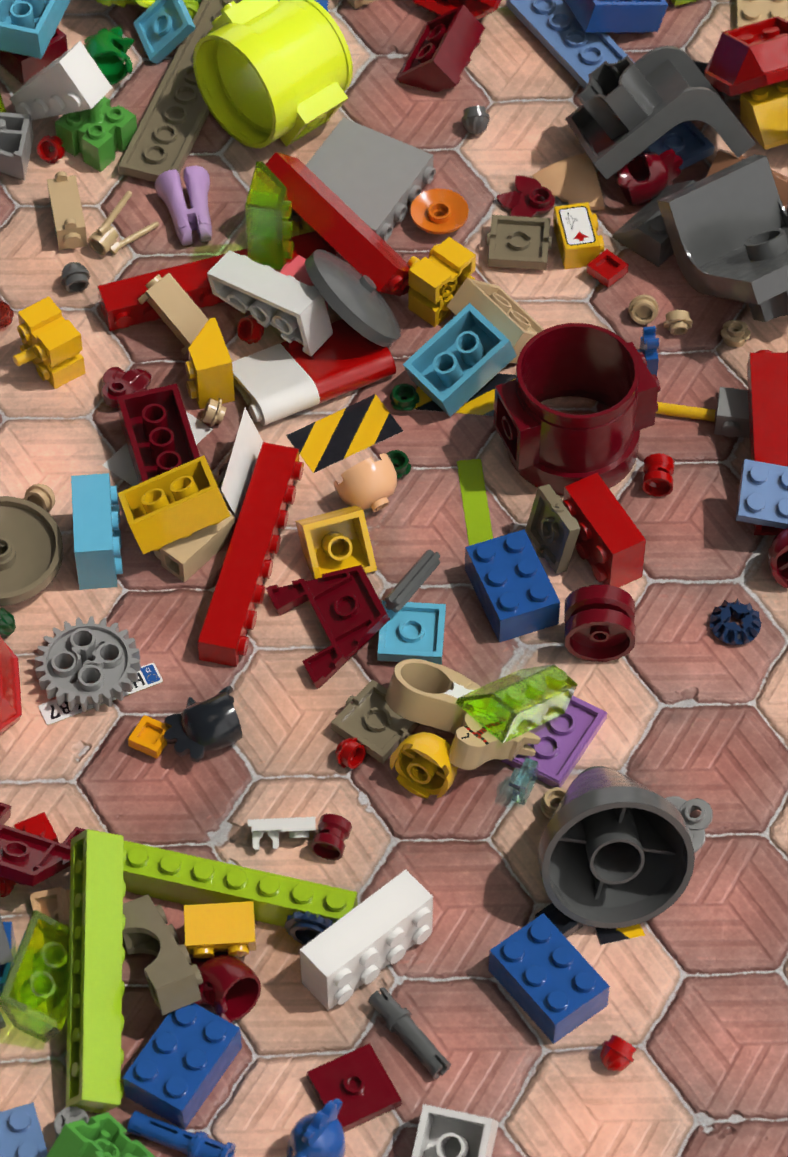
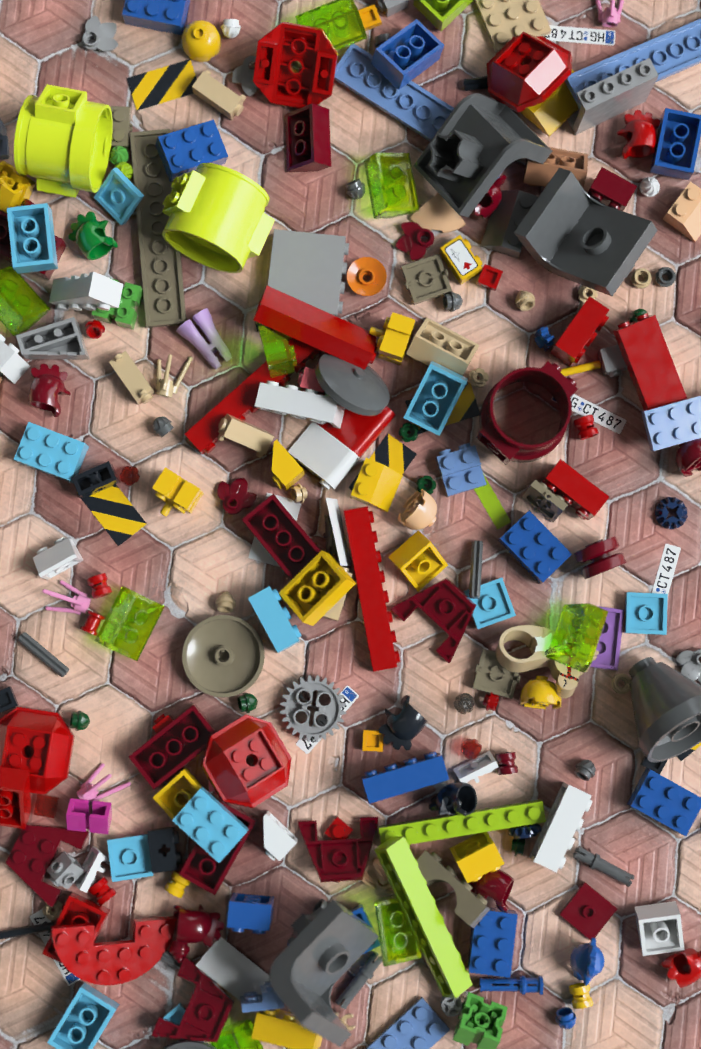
camera: 25 degrees left, 30 degrees up
red plate [237,314,264,344] -> none
clear light blue plate [509,758,538,805] -> none
tan plate [663,310,693,335] -> none
none -> yellow slope [351,458,403,512]
none -> blue brick [362,751,449,804]
none -> clear neon green slope [364,153,419,219]
none -> black piece [428,782,477,817]
none -> medium blue plate [436,443,487,497]
none -> dark grey plate [443,292,463,312]
none -> clear smoke plate [454,693,475,714]
none -> clear red plate [461,739,482,759]
none -> dark green plate [511,838,525,856]
none -> red brick [550,296,609,367]
none -> white sticker [551,394,626,434]
none -> dark grey plate [575,760,596,781]
none -> medium azure plate [624,592,668,635]
none -> white sticker [652,544,681,594]

